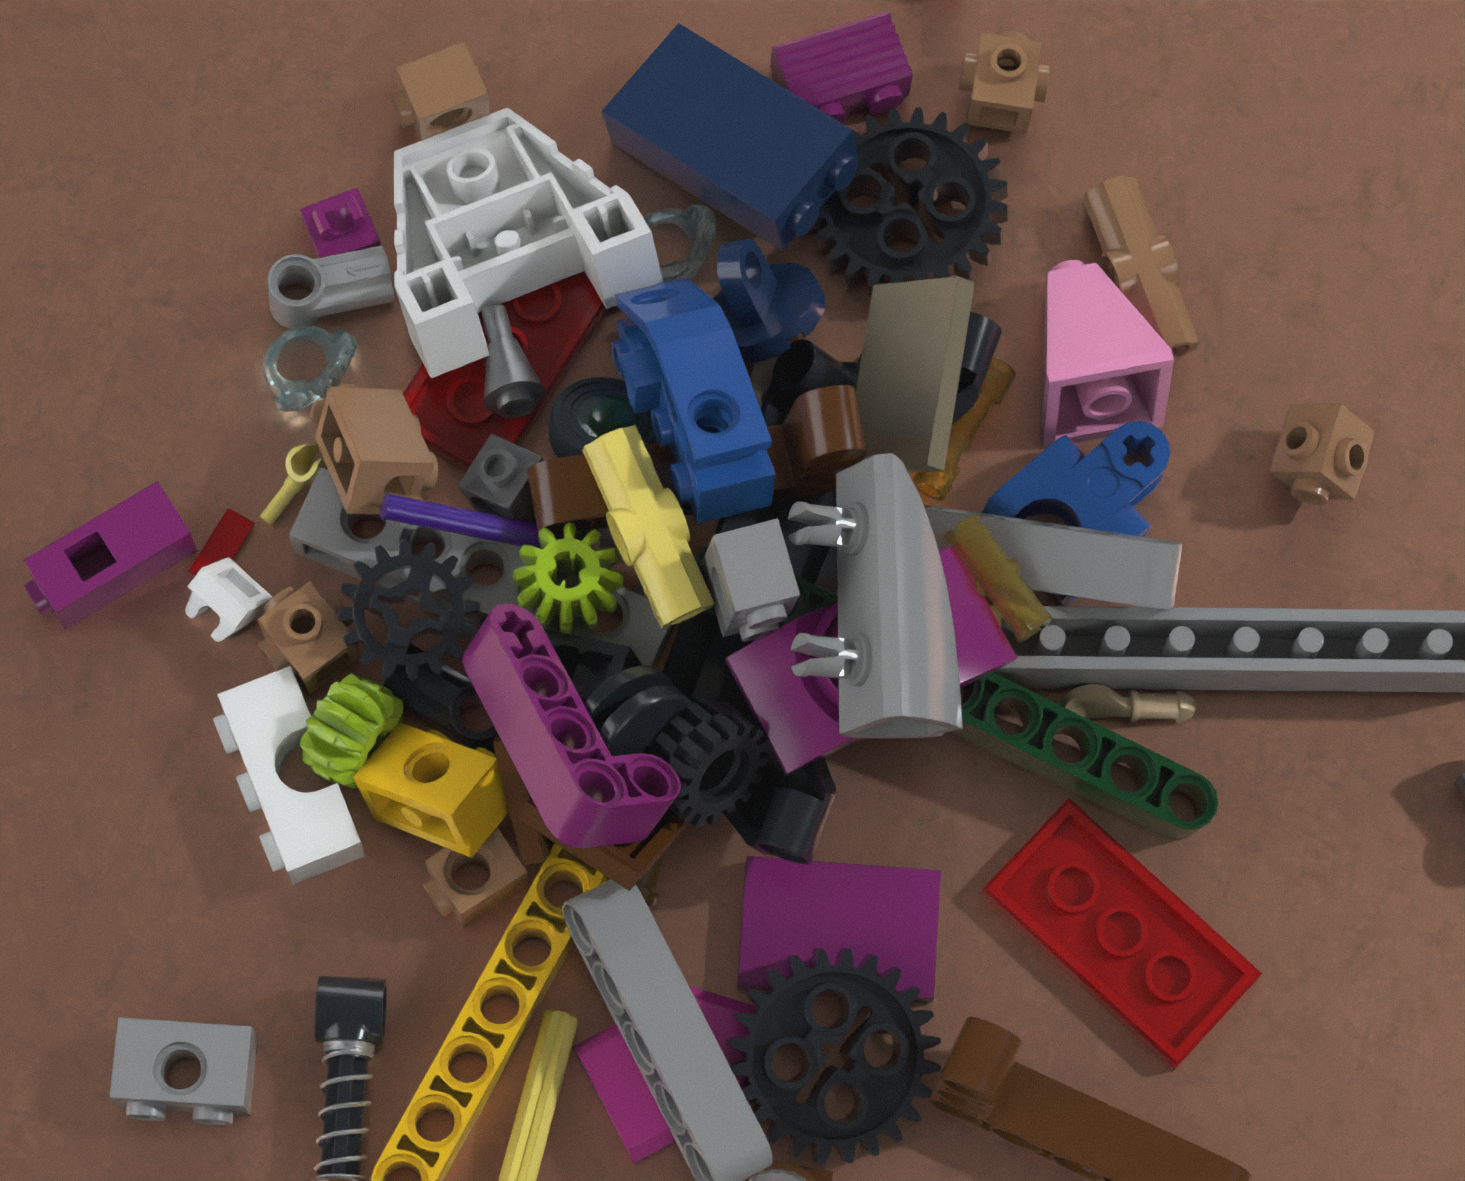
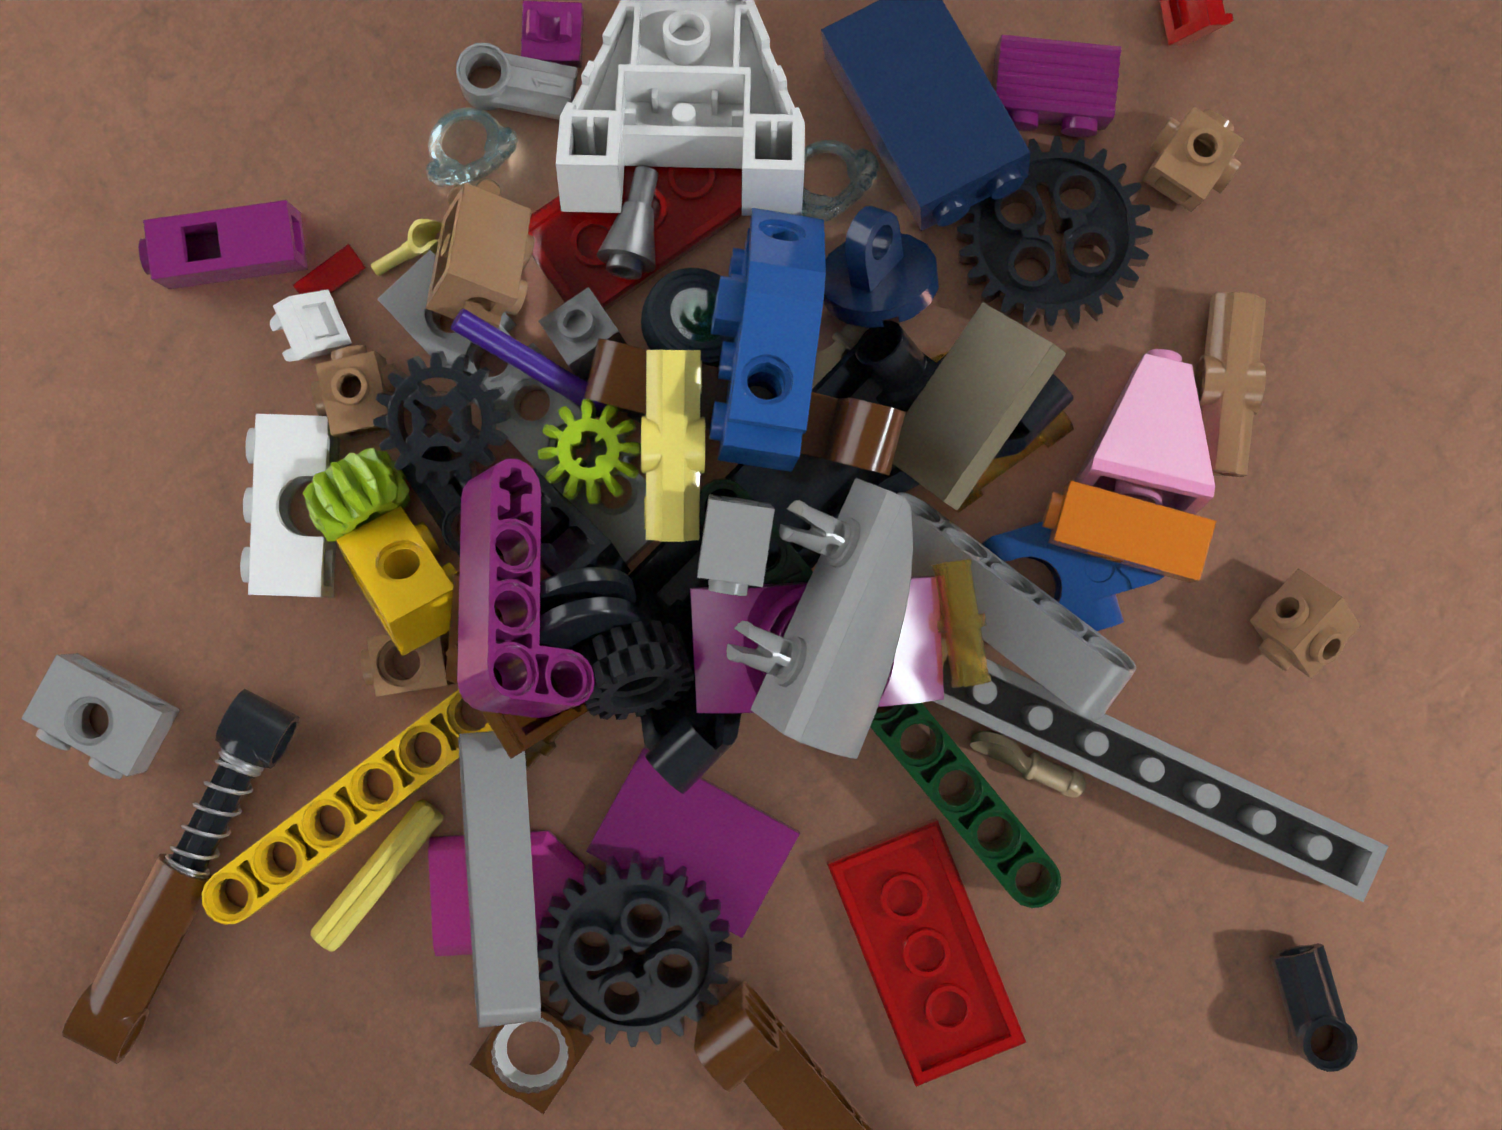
camera: 35 degrees right, 15 degrees up
none -> orange brick [1042,481,1216,583]

